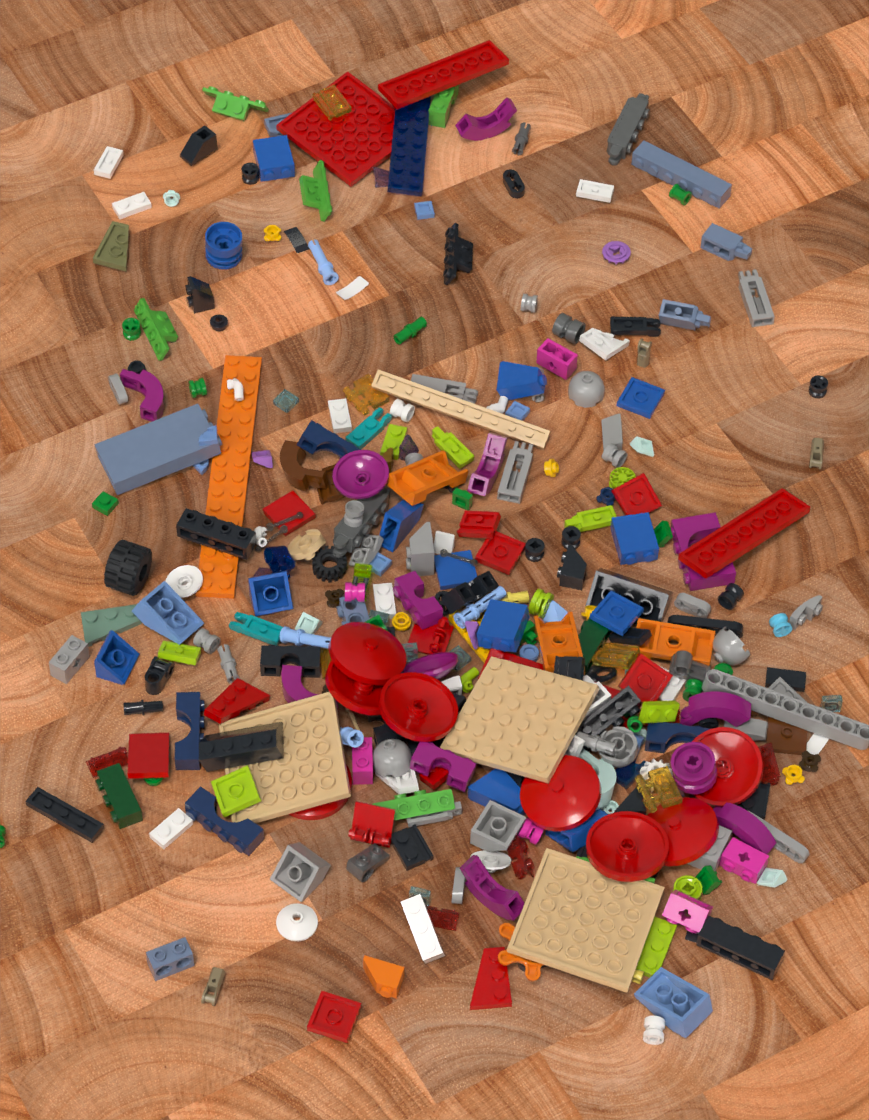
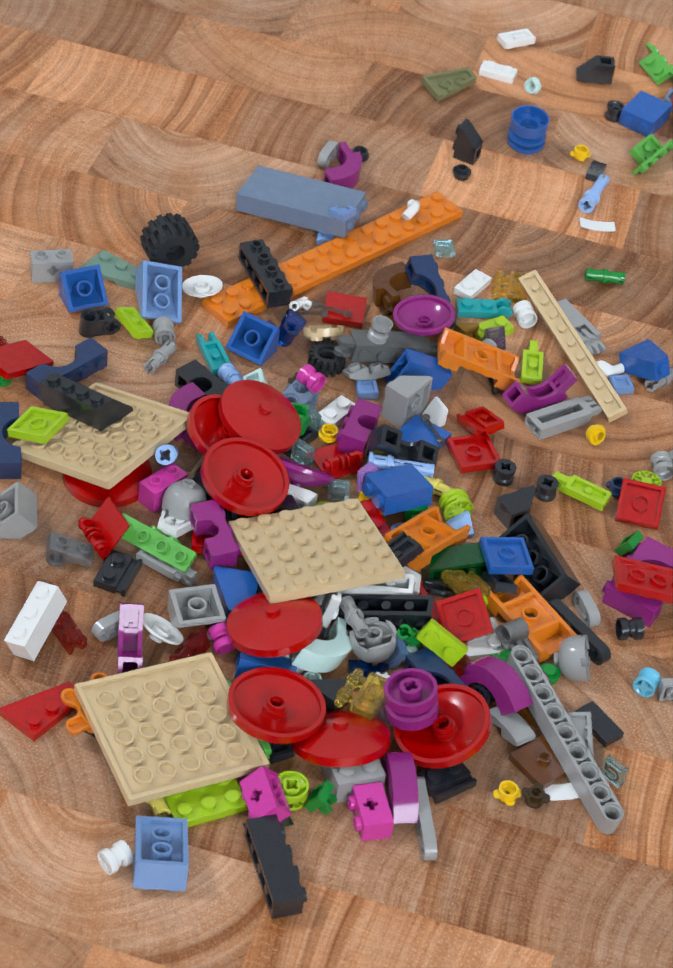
camera: 40 degrees right, 10 degrees down
green plate [92,491,119,516] -> none
green wheel [122,318,141,341] -> none
black axle [123,700,164,715] -> none
bright green bracket [134,298,178,361] -> none
green wheel [188,377,207,398] -> none
red wing [204,678,270,724] -> none
medium lavender slope [251,450,273,468] -> none
clear neon green leg [352,563,373,601] -> none
clear light blue tile [409,886,431,908] -> none
green plate [452,487,473,511] -> none
blue brick [610,512,659,565] -> none
light aqua slope [757,868,787,888] -> none
clear red hinge [758,742,781,786] -> none

